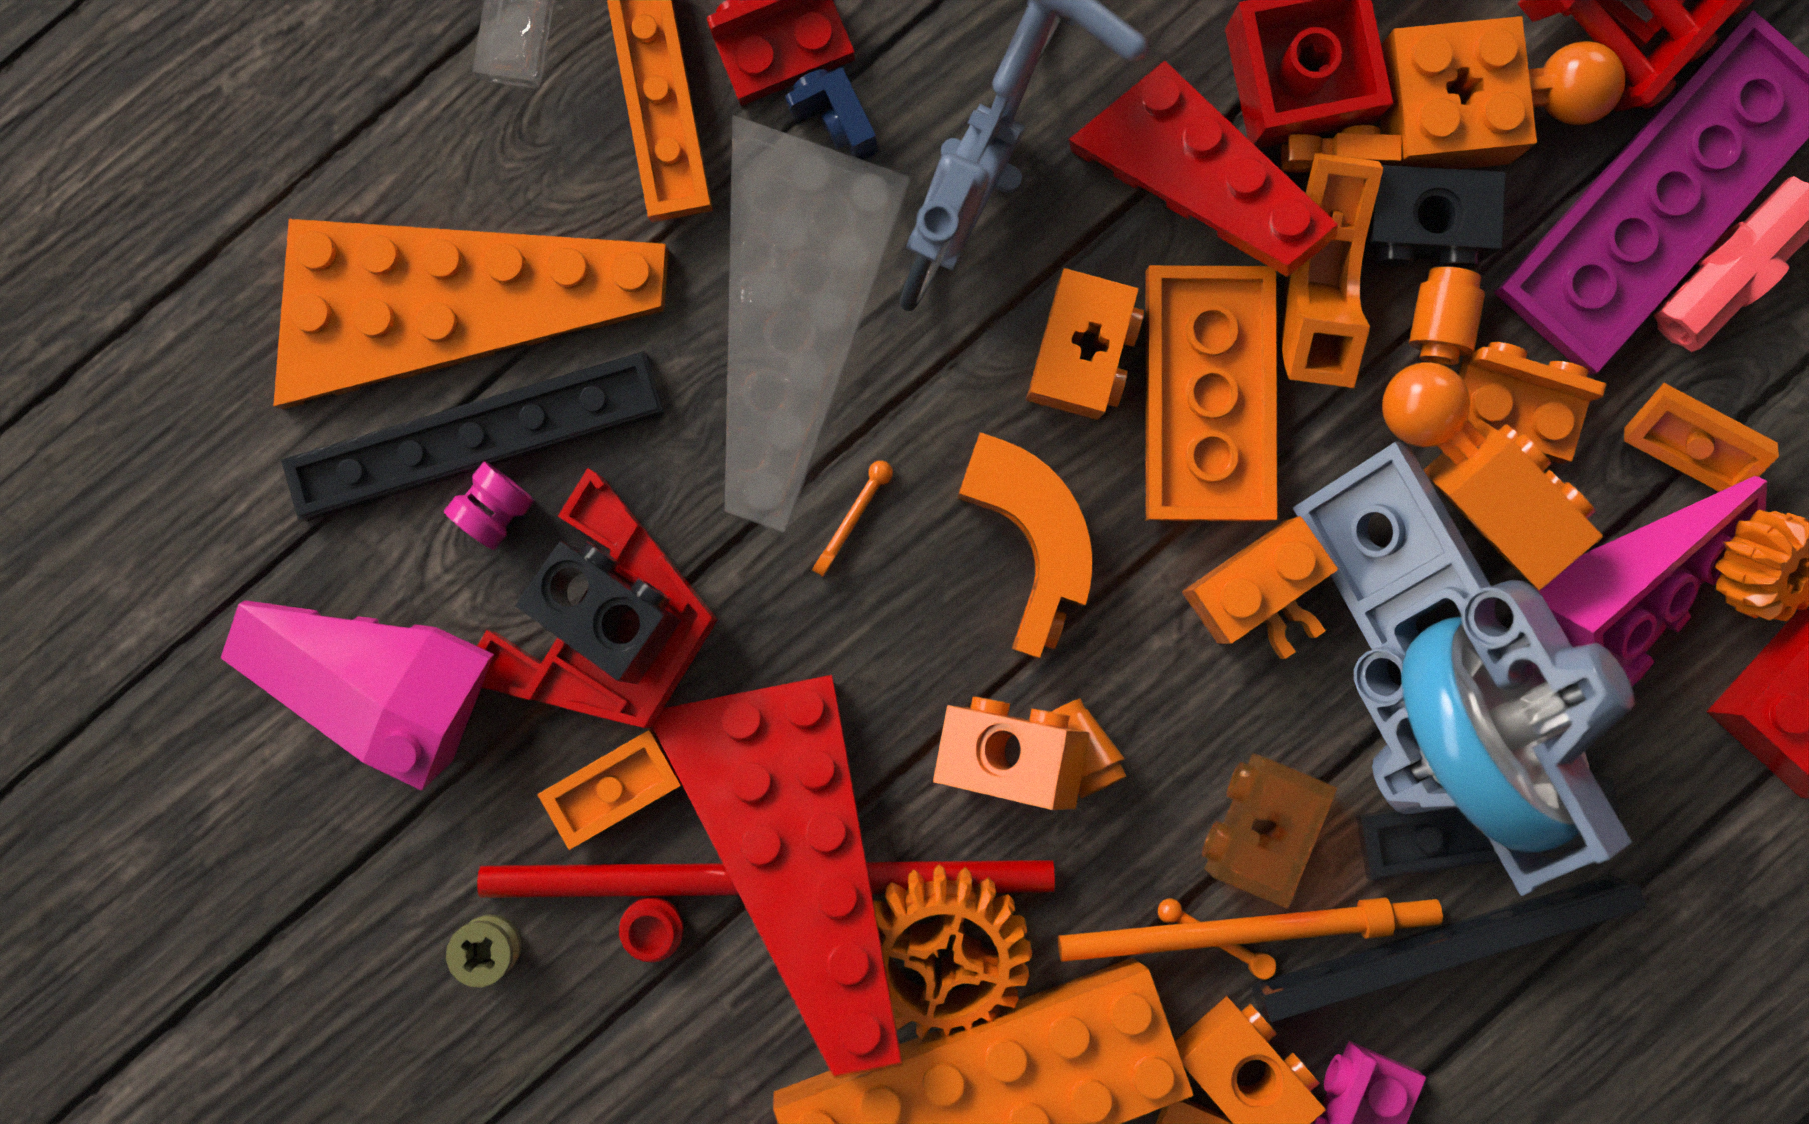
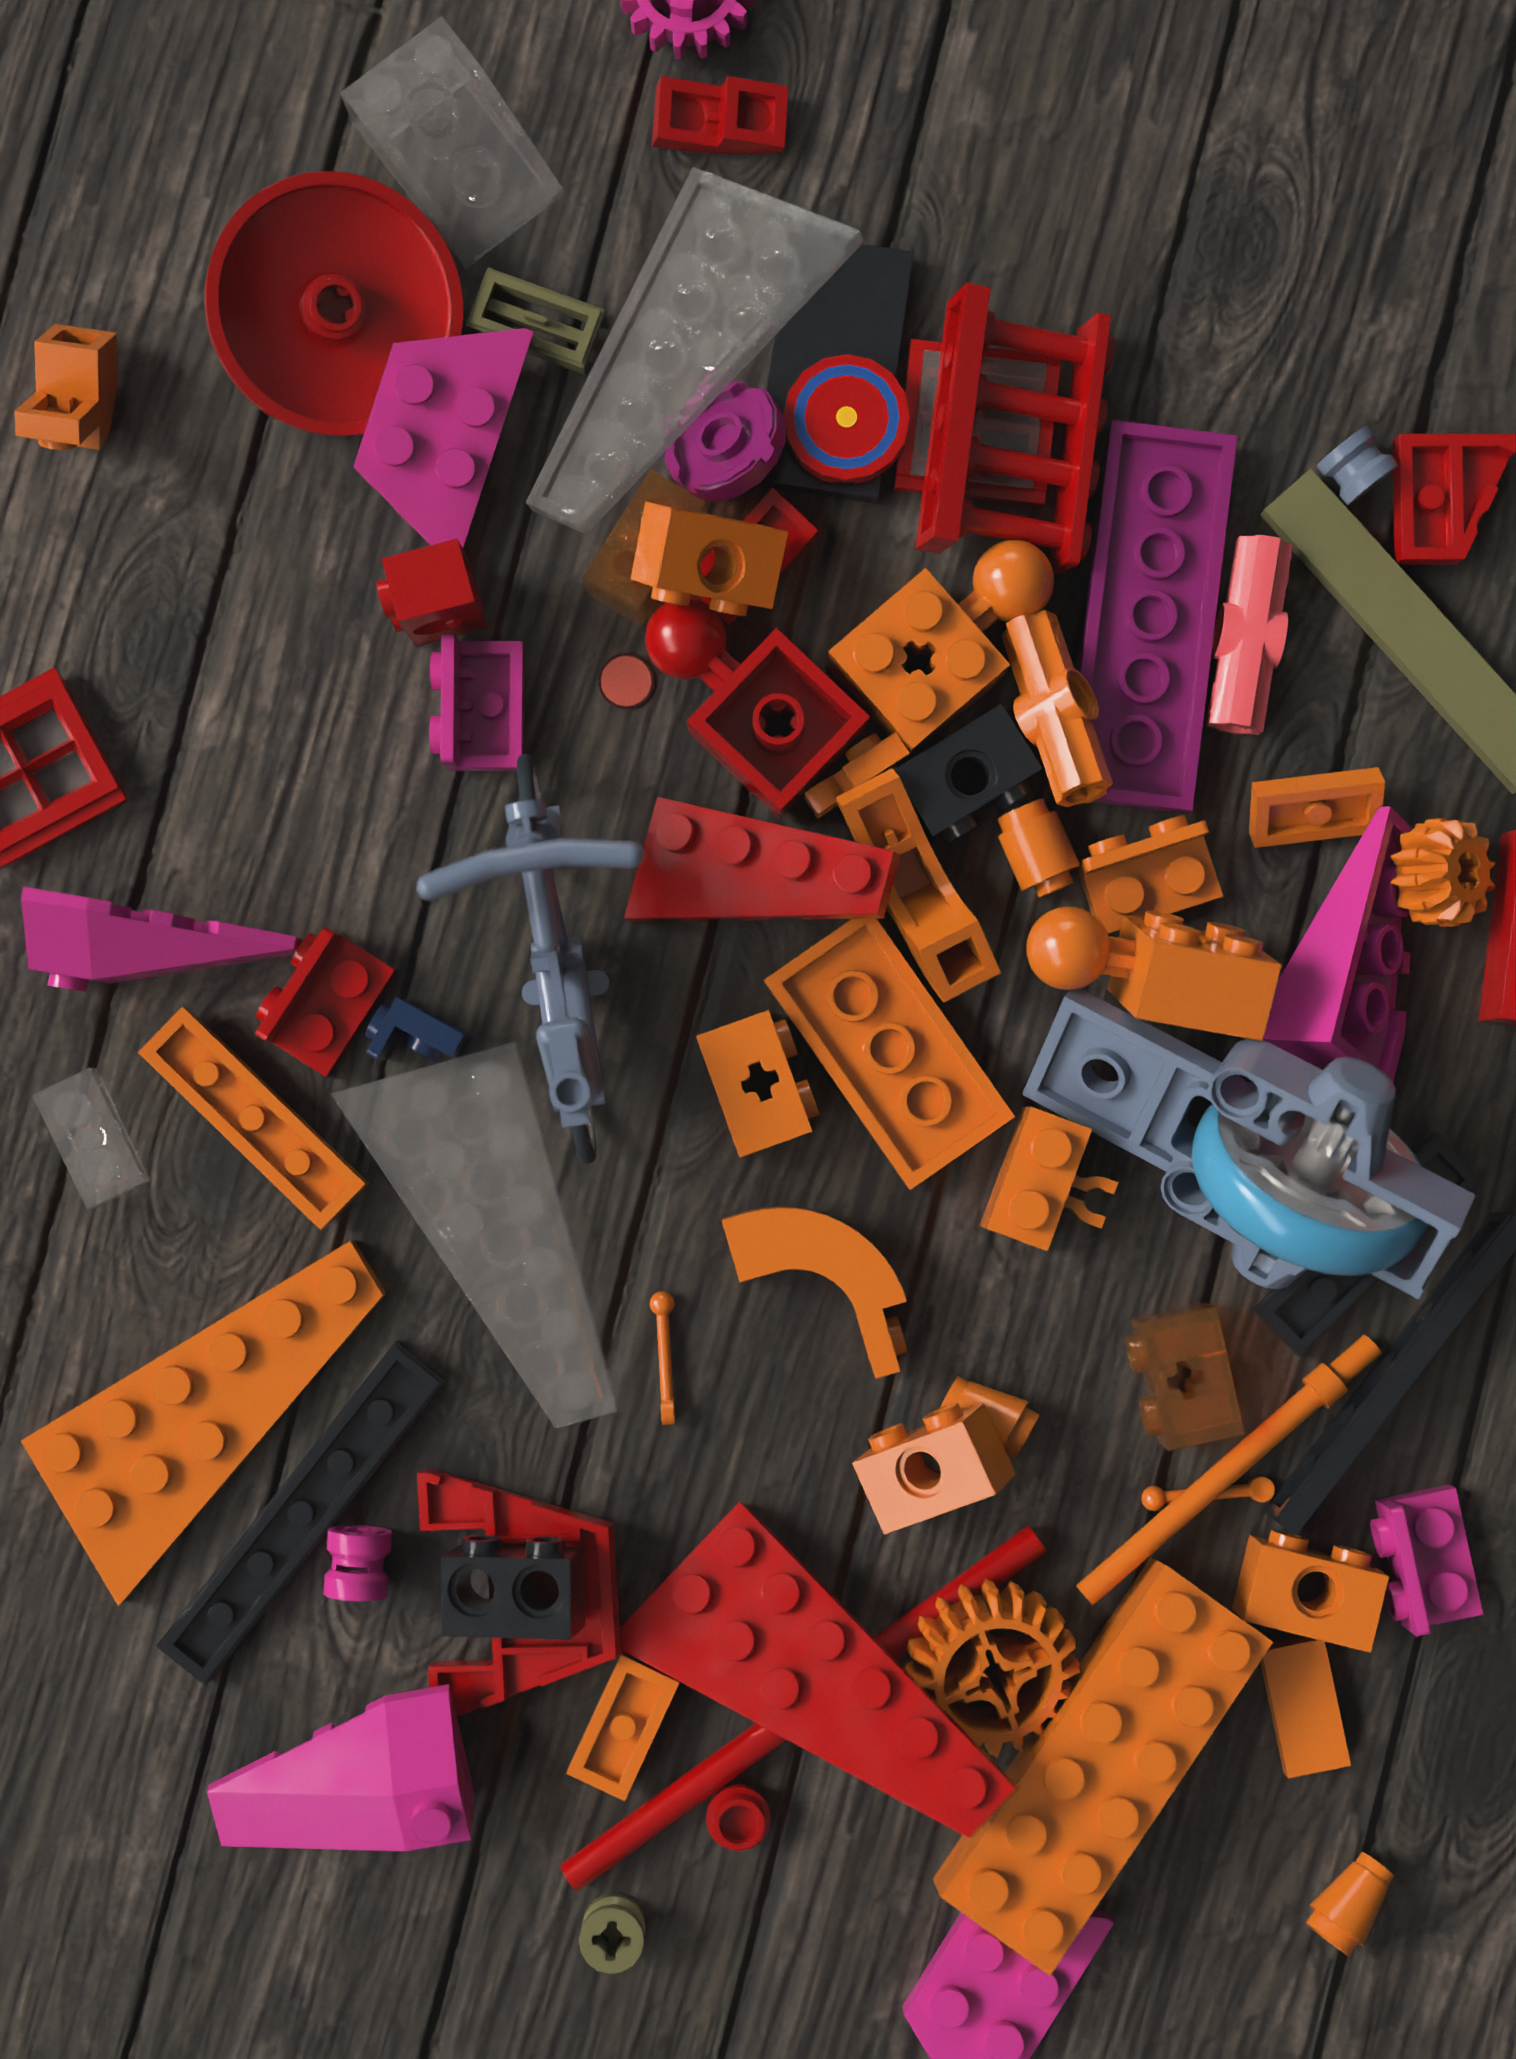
camera: 35 degrees left, 0 degrees up
none -> orange piece [1001,610,1113,807]

